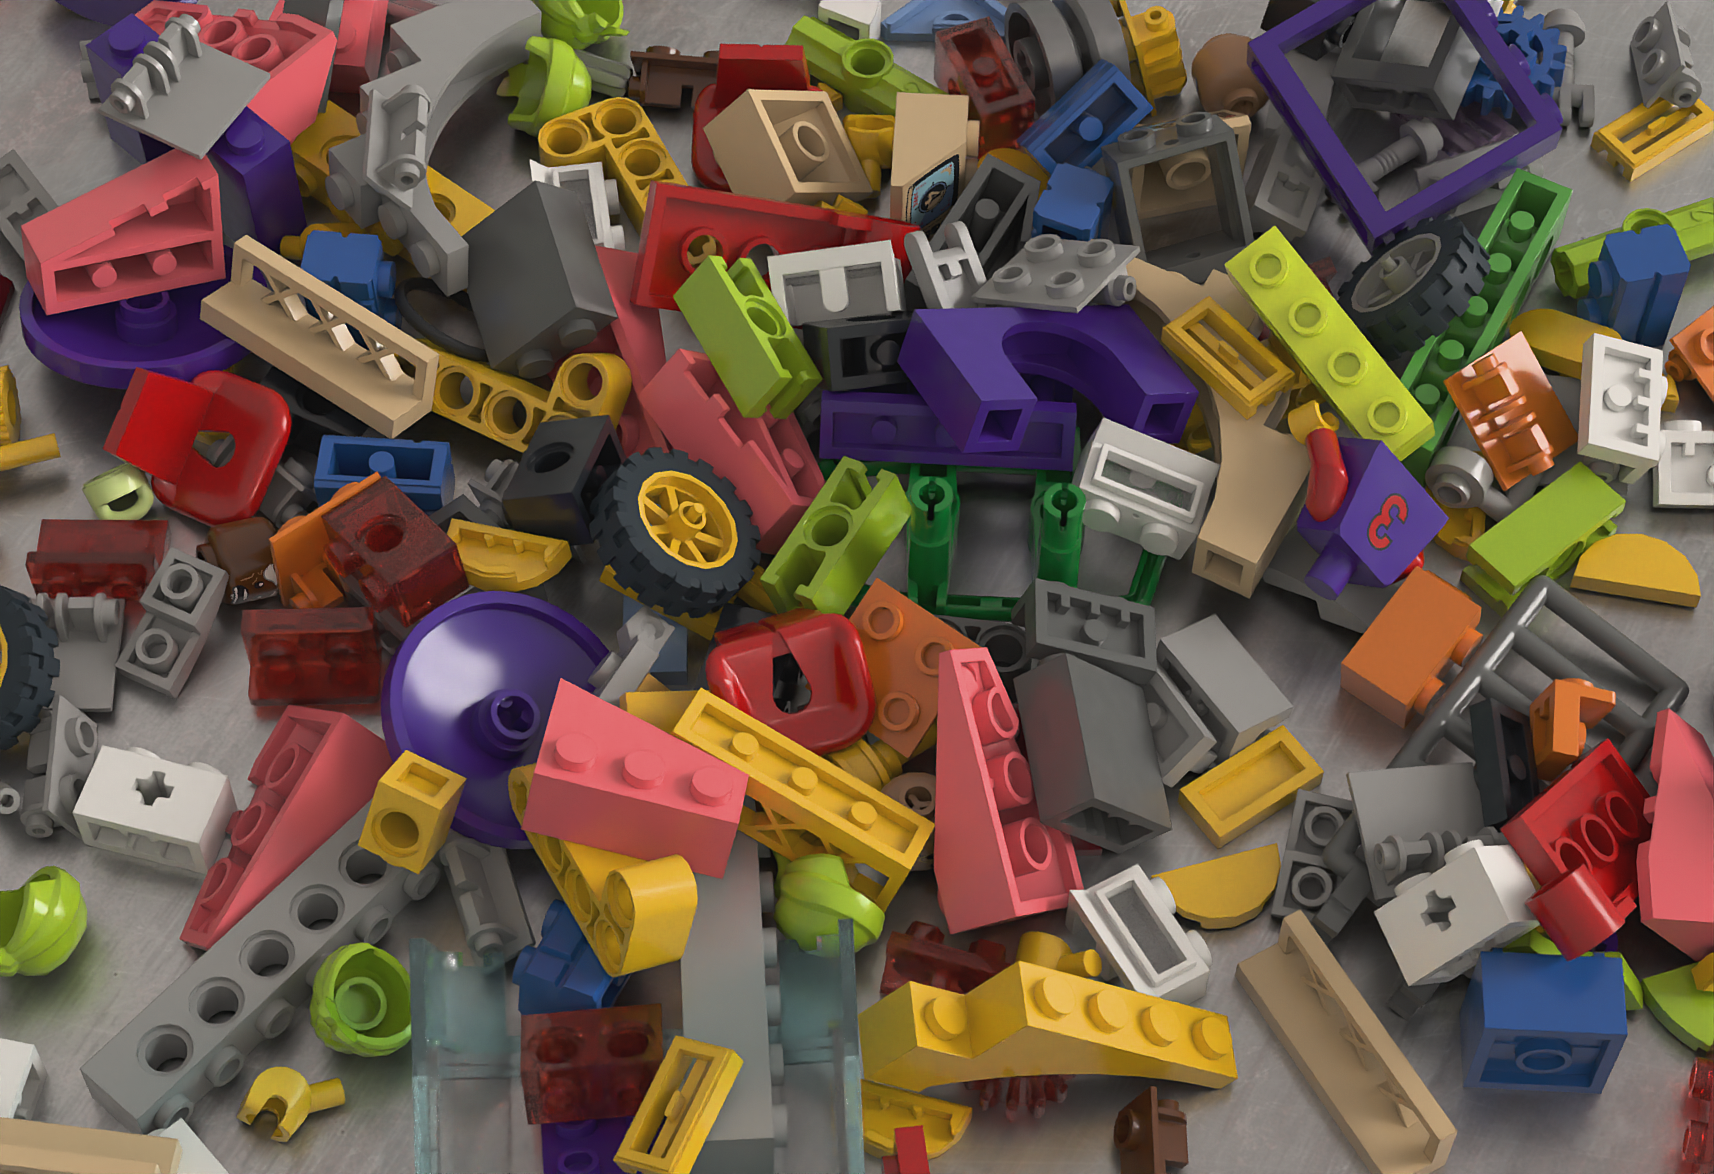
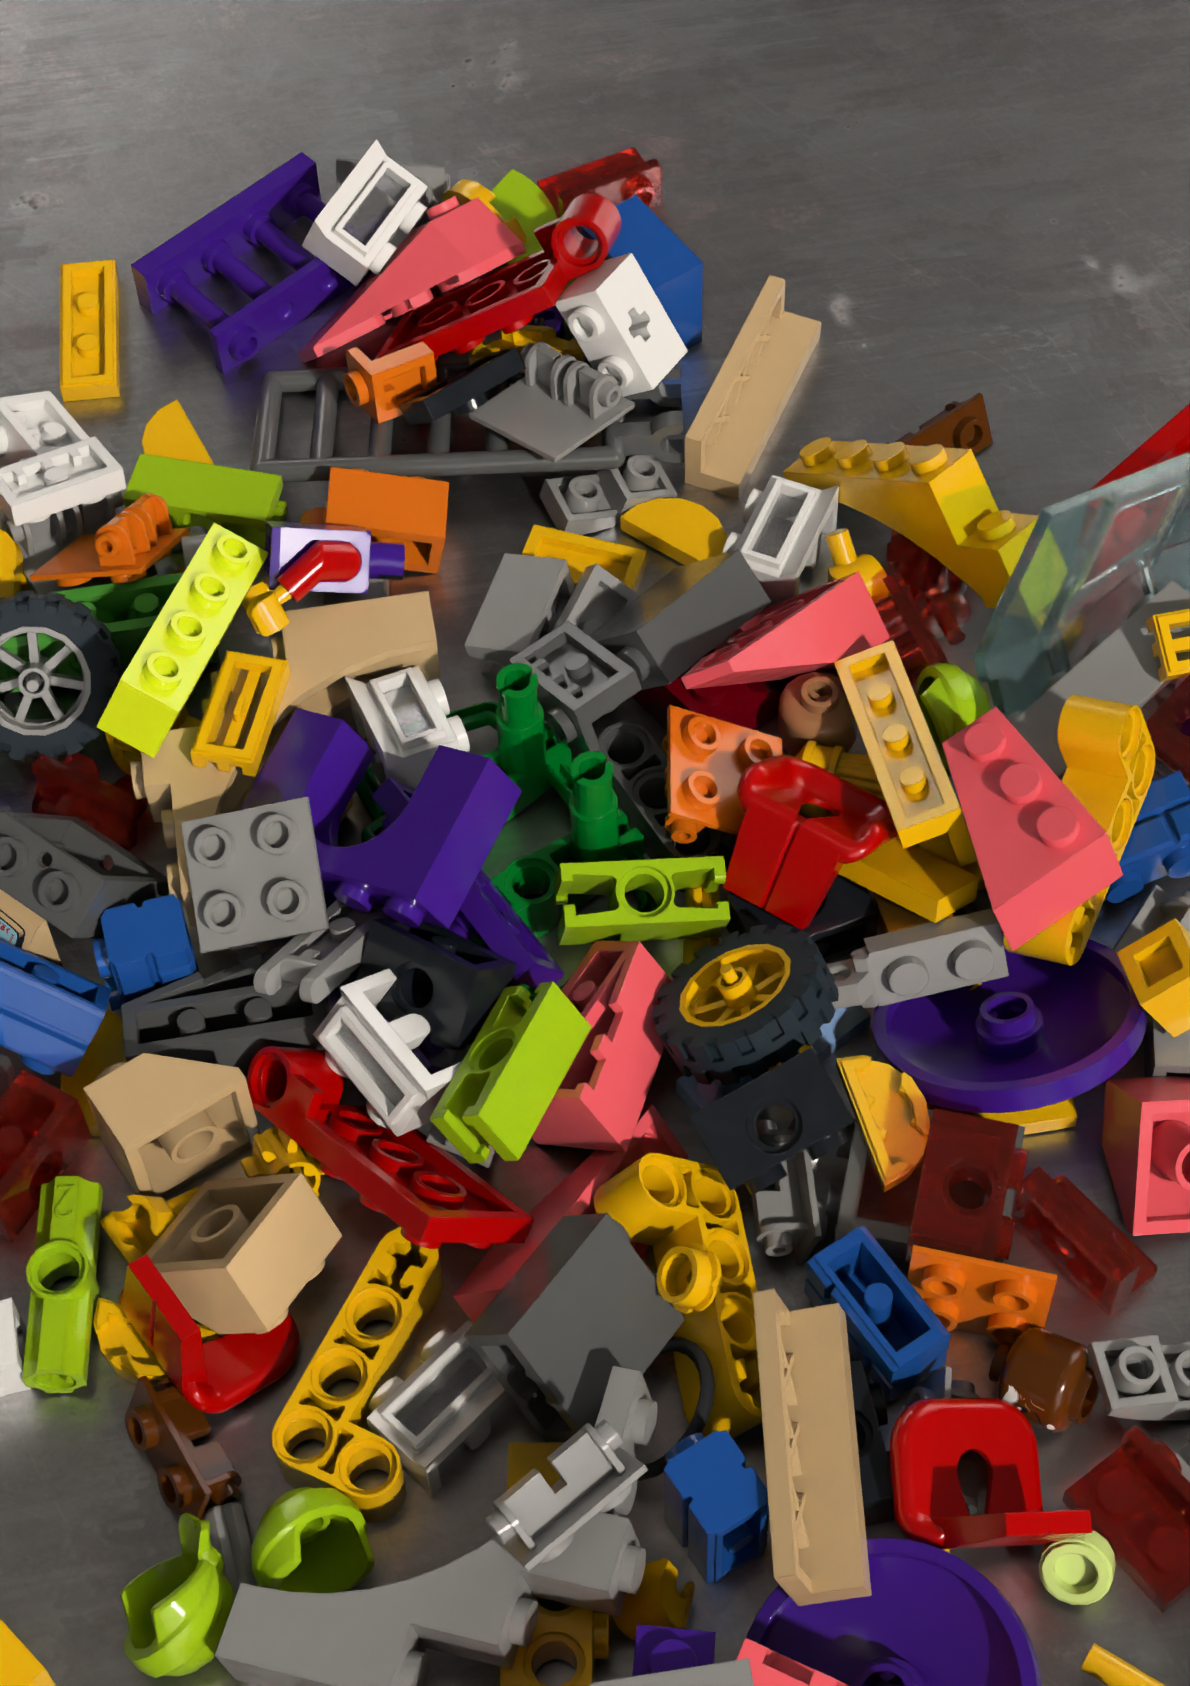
camera: 125 degrees left, 0 degrees up
none -> yellow plate [656,1243,722,1314]

